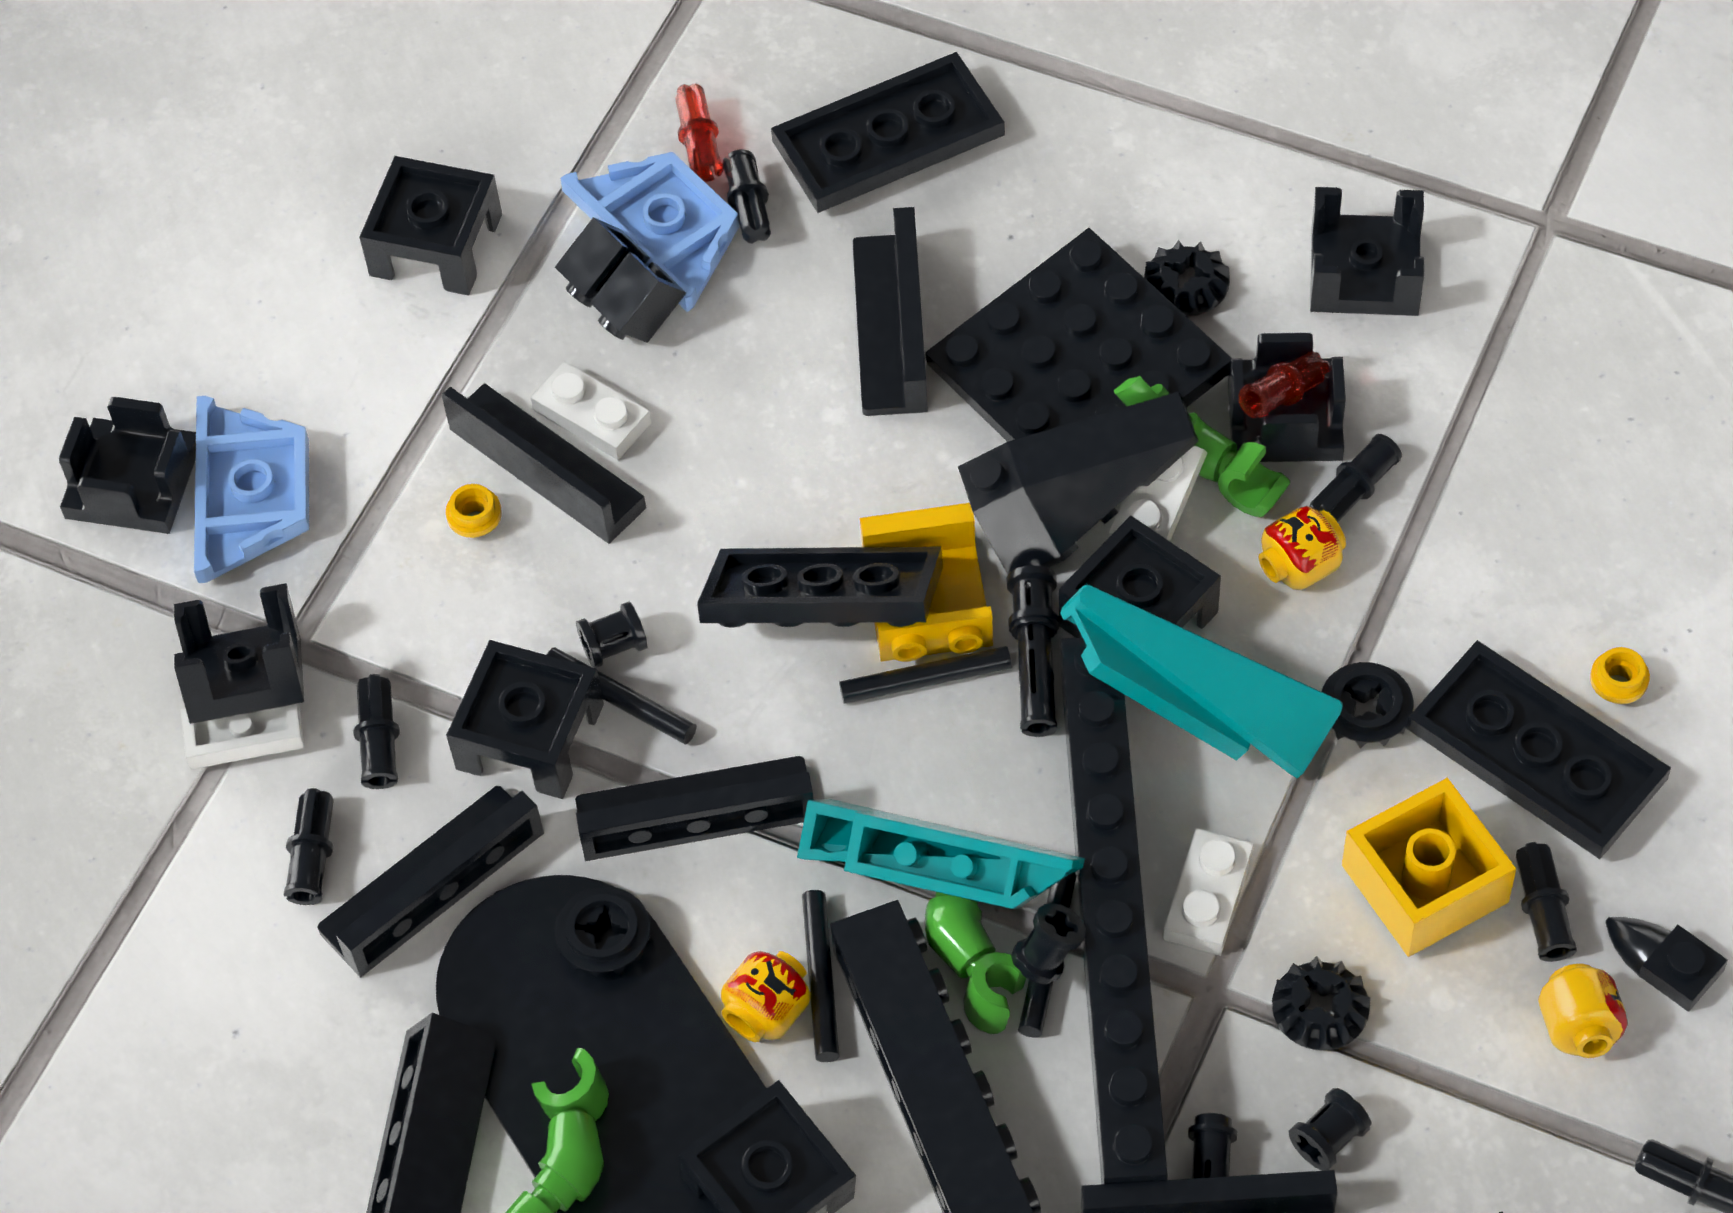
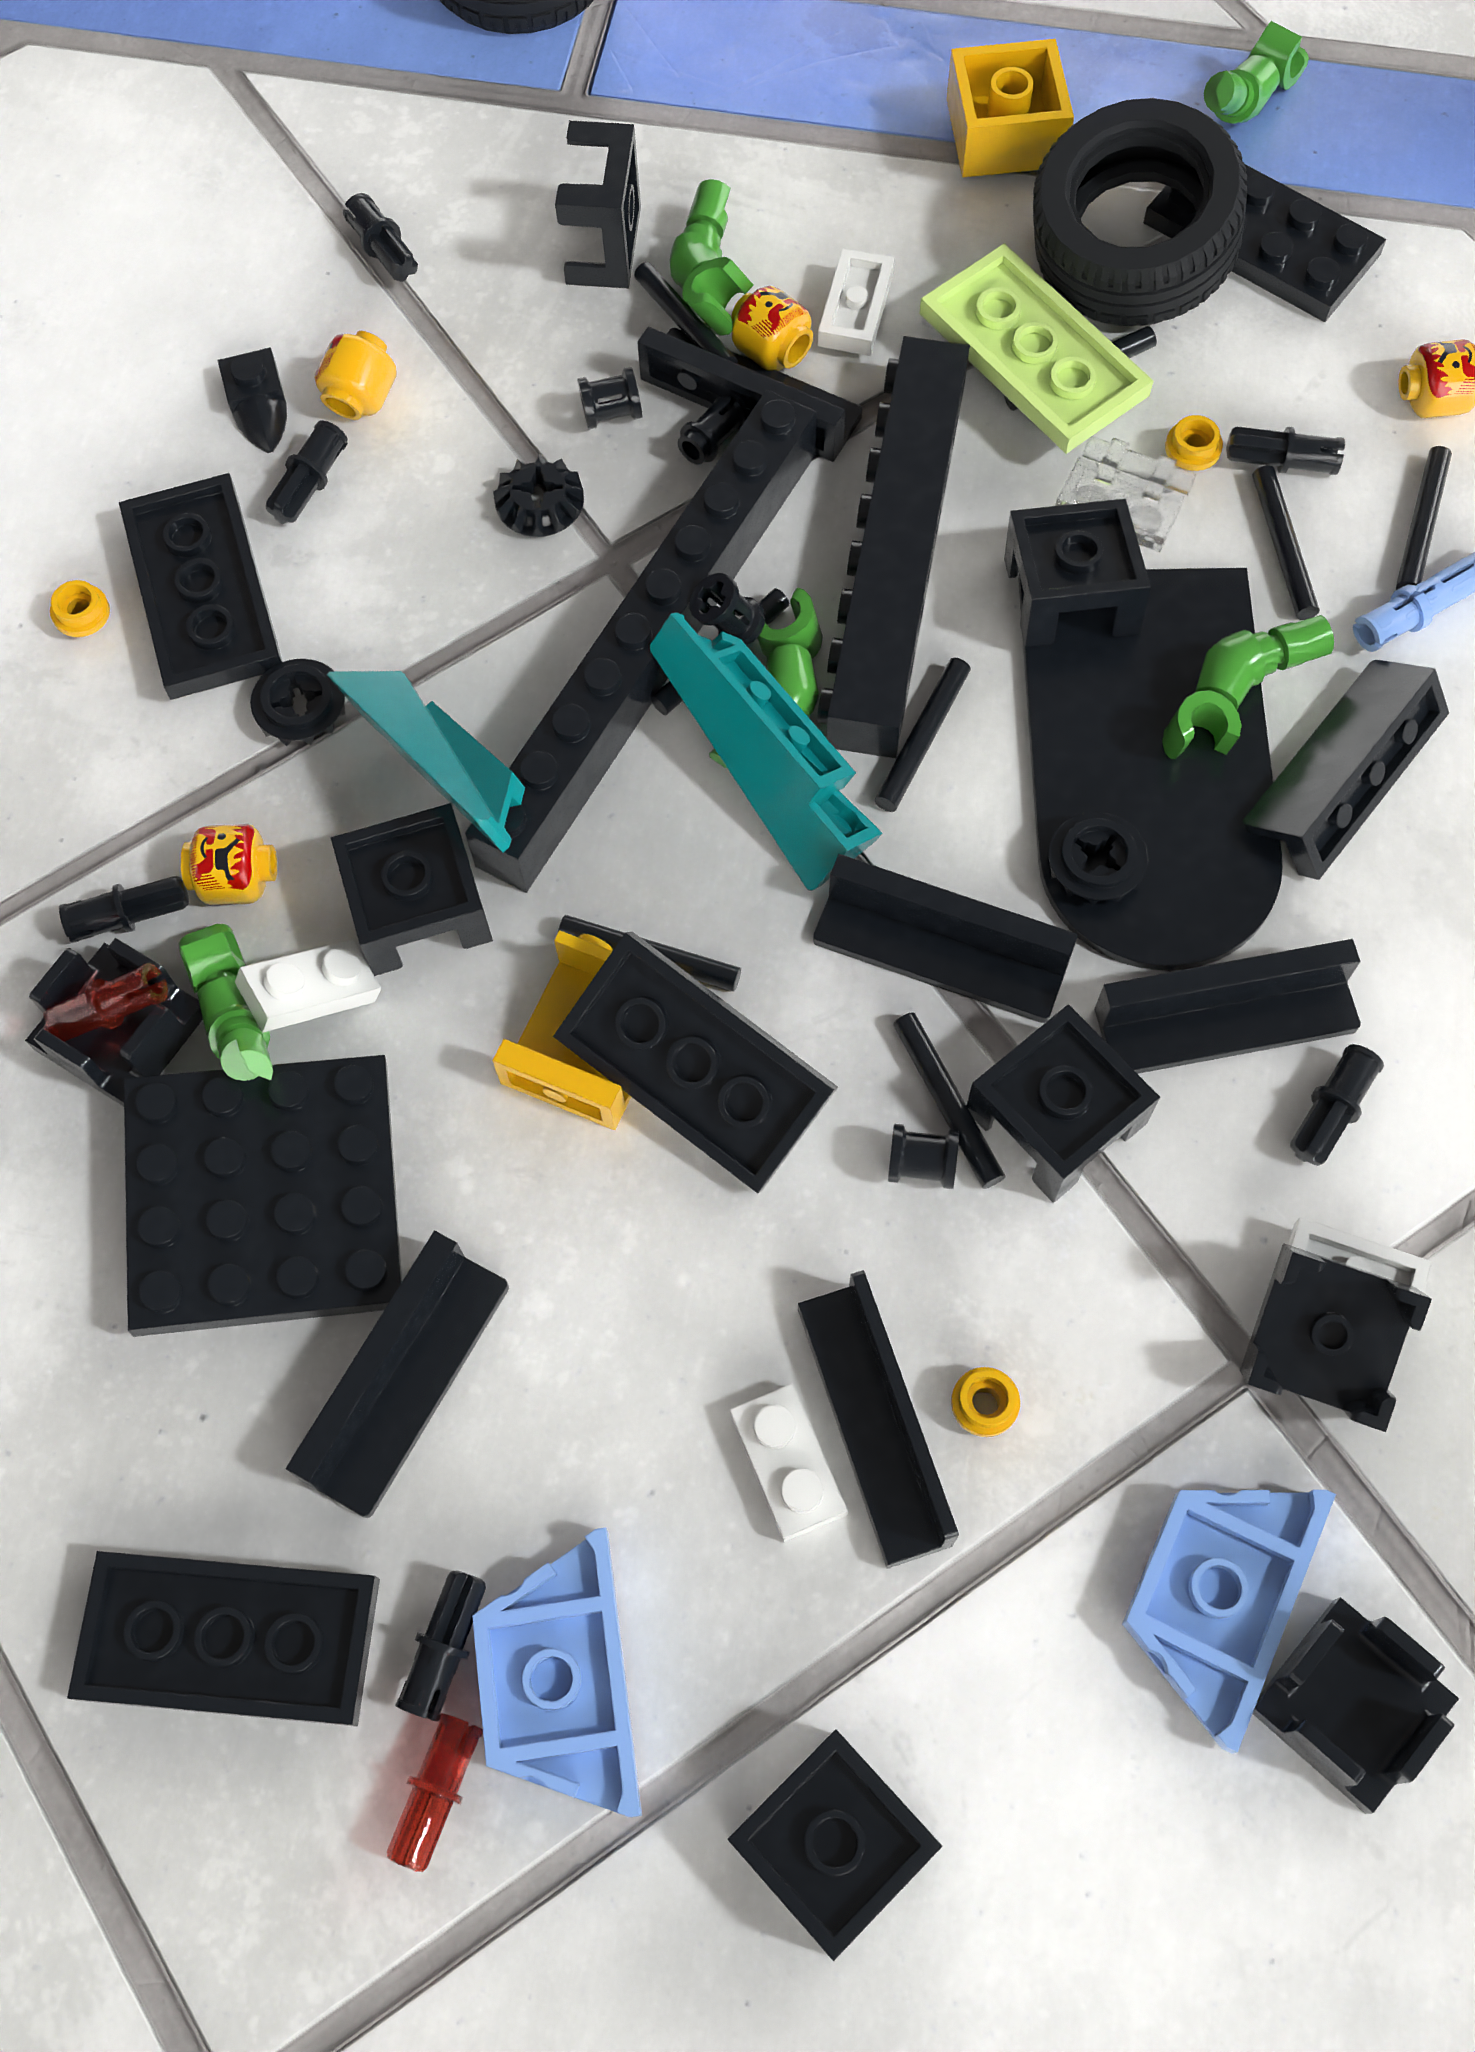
camera: 150 degrees left, 10 degrees up
black axle [353,674,400,789] -> none
black piece [555,217,686,343] -> none
yellow head [721,951,811,1042] -> none
black wedge [958,392,1199,575] -> none
black pin [1006,565,1059,737] -> none
black gear [1144,240,1230,316] -> none
white plate [1163,828,1254,956] -> none
yellow brick [1342,777,1516,957] -> none

